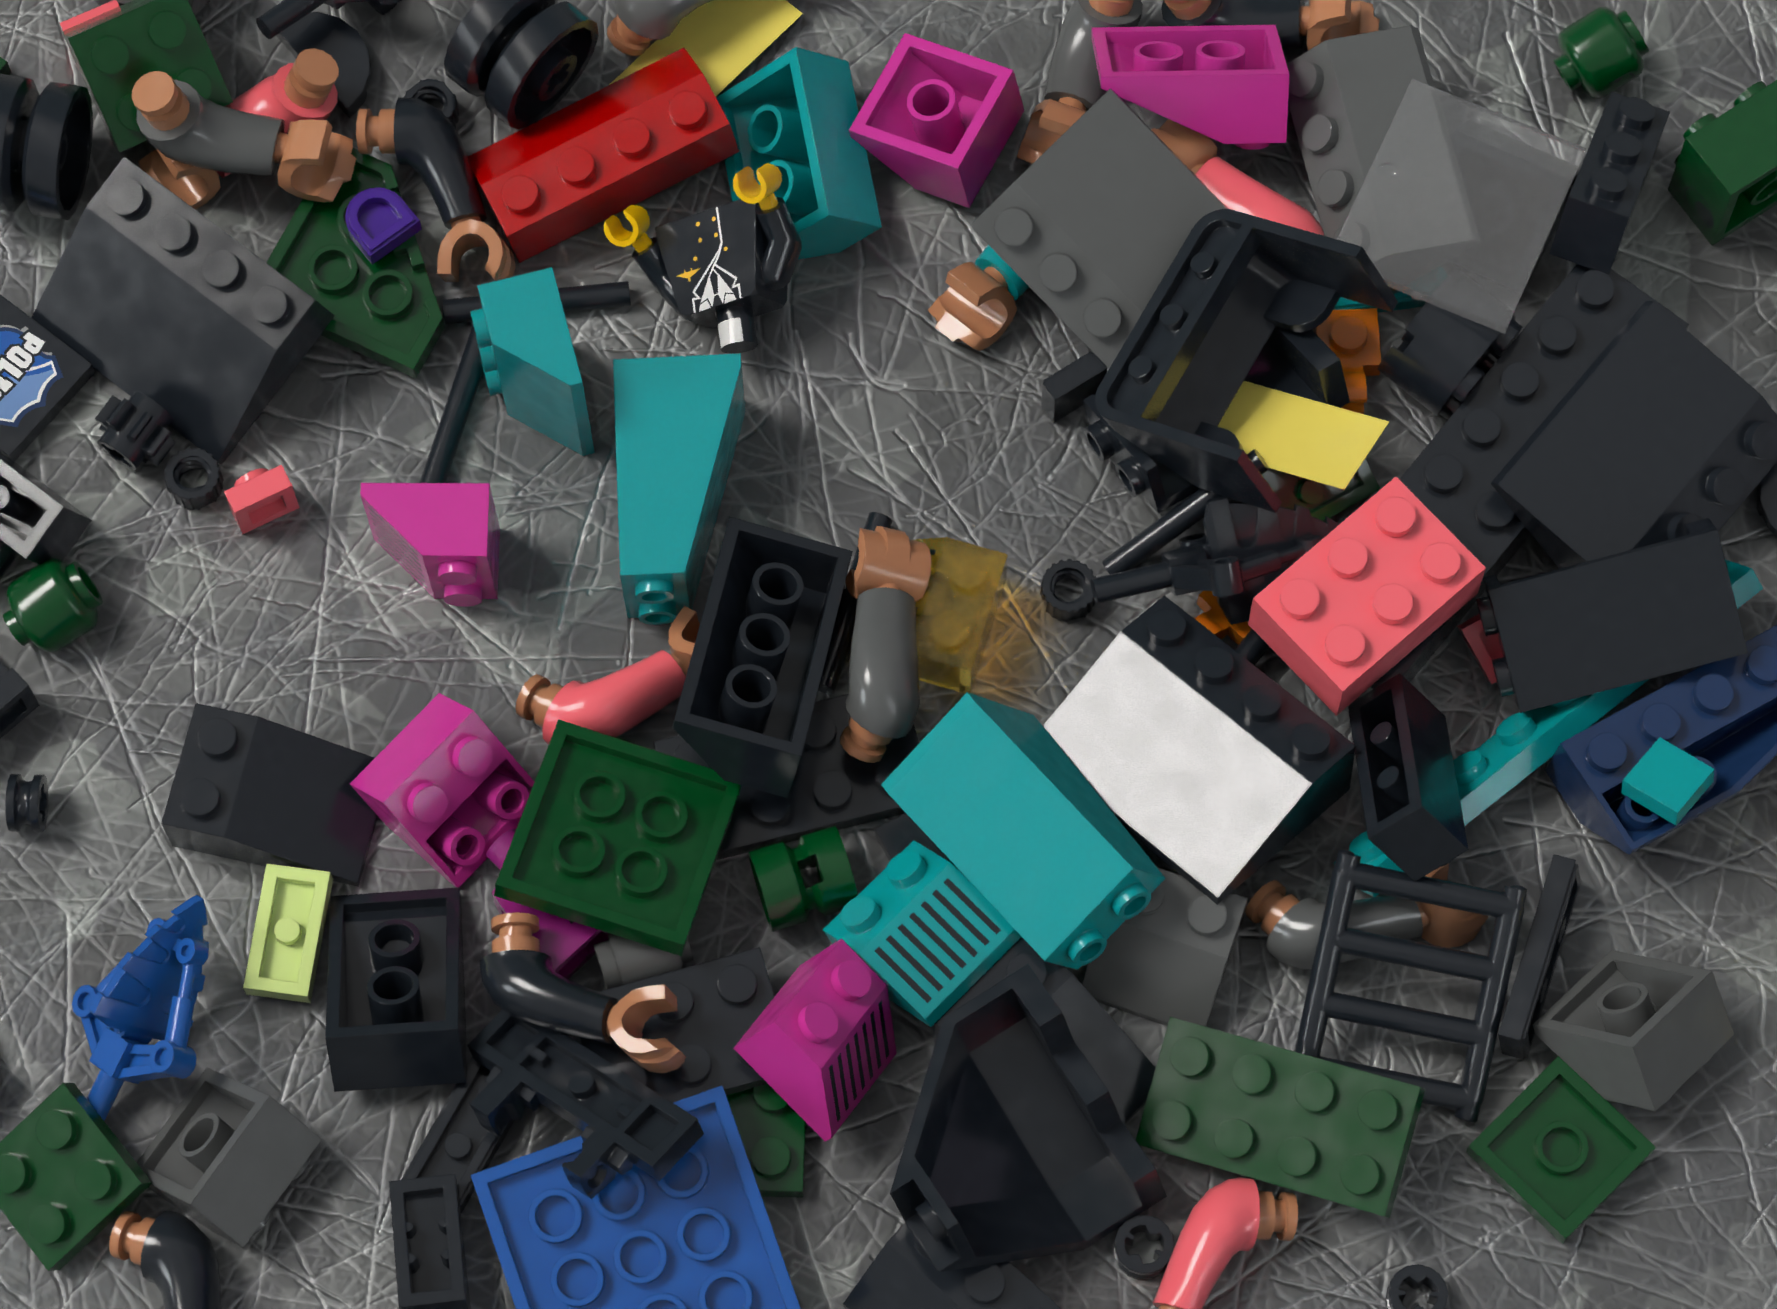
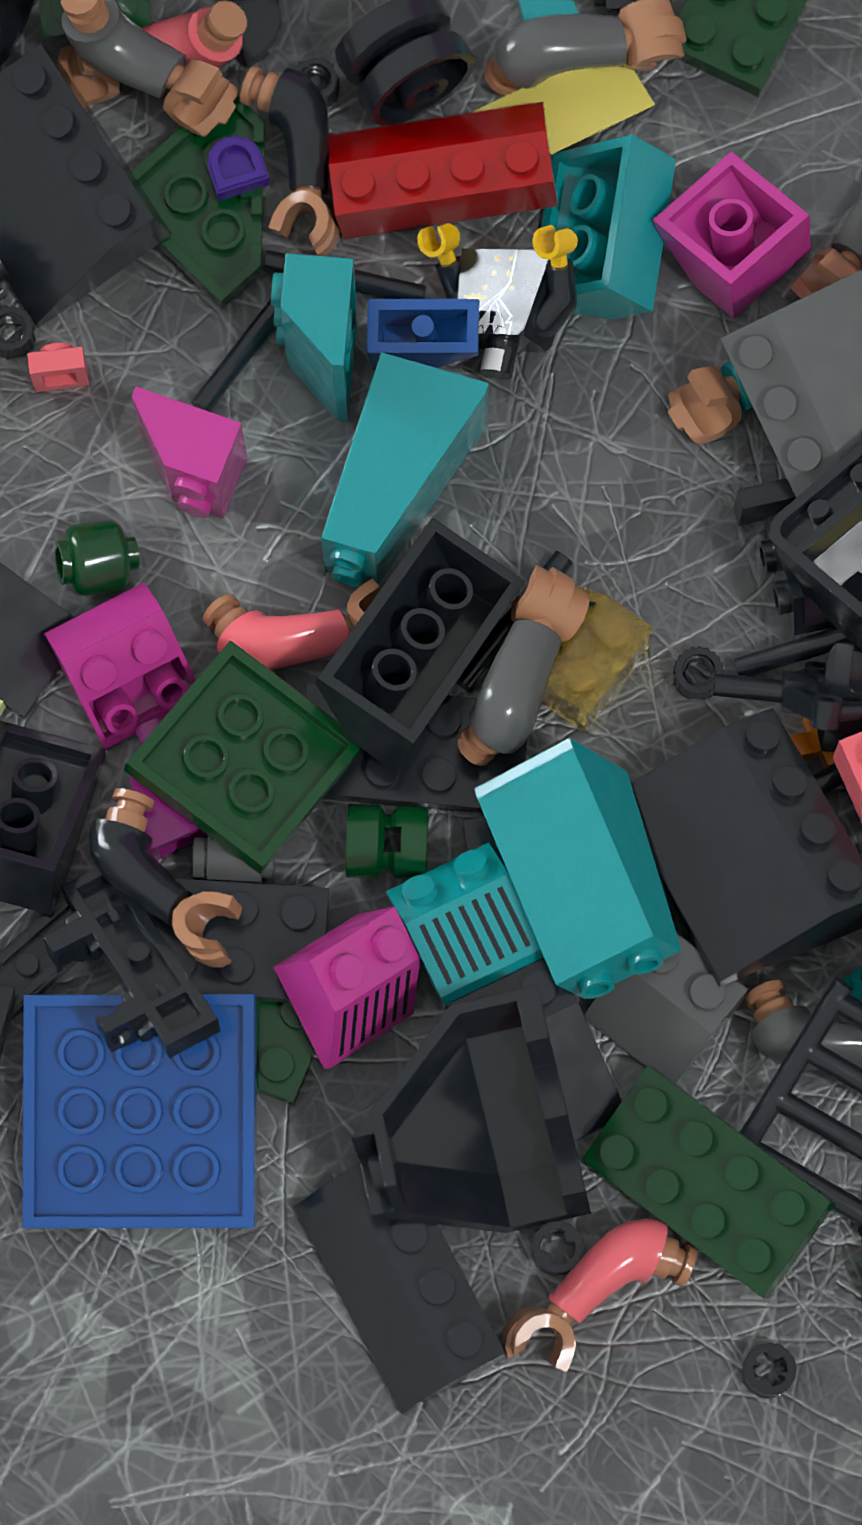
camera: 20 degrees right, 5 degrees up
none -> dark green head [54,520,140,596]
none -> blue slope [367,299,480,371]

